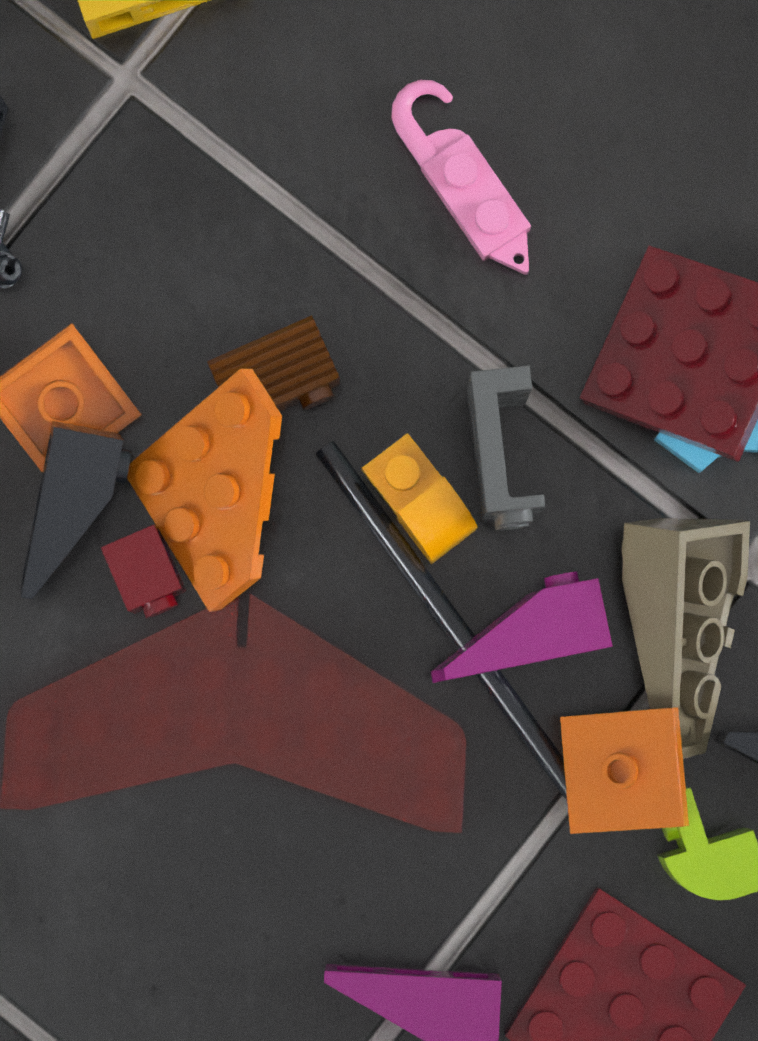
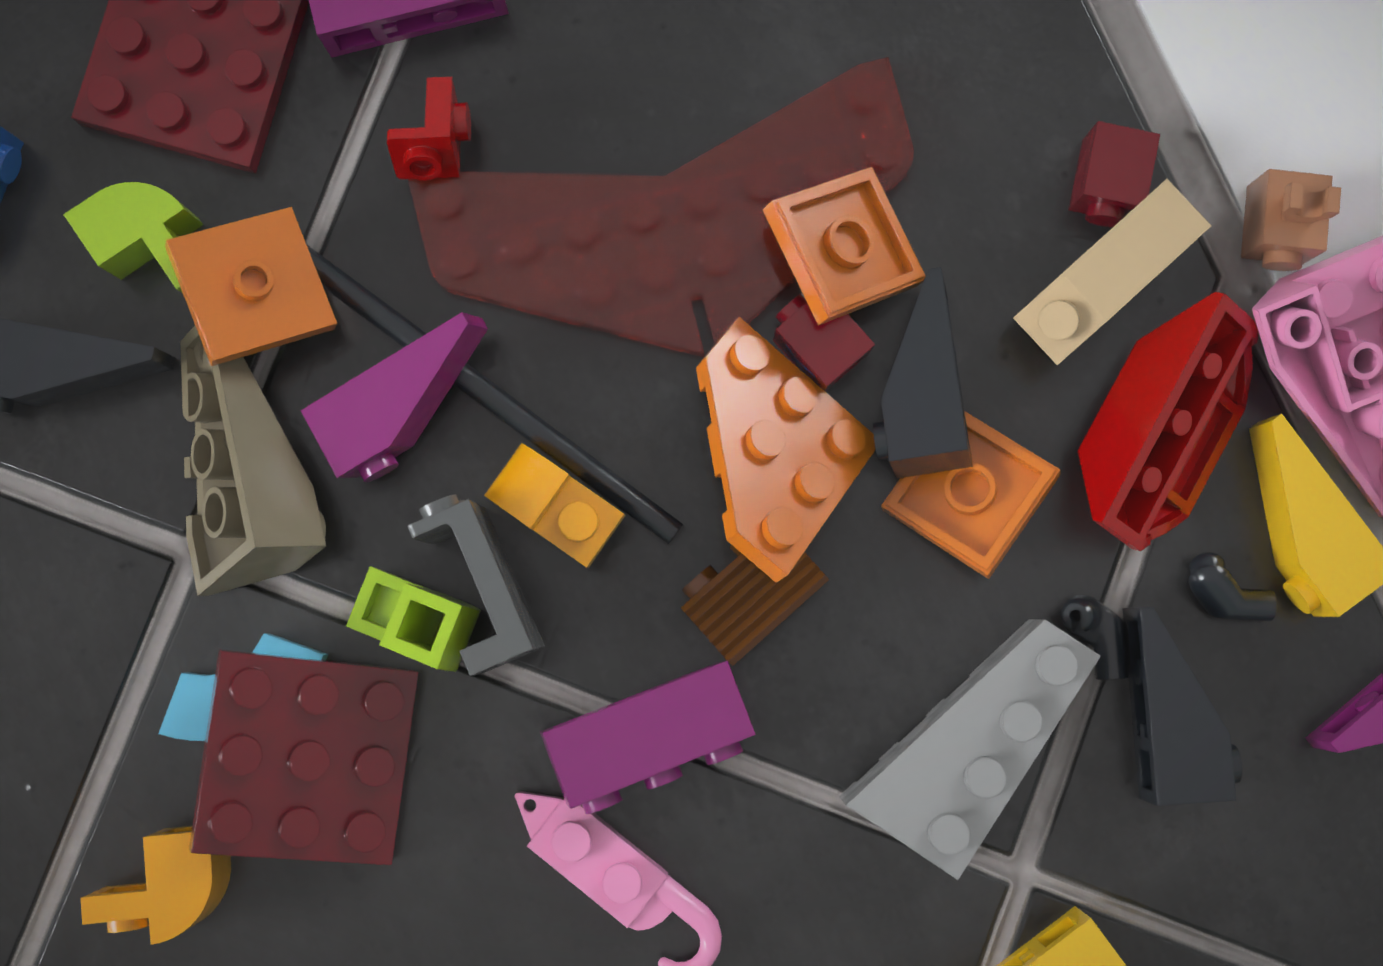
camera: 160 degrees right, 0 degrees up
none -> lime brick [346,566,481,672]
none -> red bracket [386,77,471,181]
none -> magenta brick [540,661,756,814]
none -> orange plate [763,167,926,326]
none -> light grey wedge [839,619,1101,880]

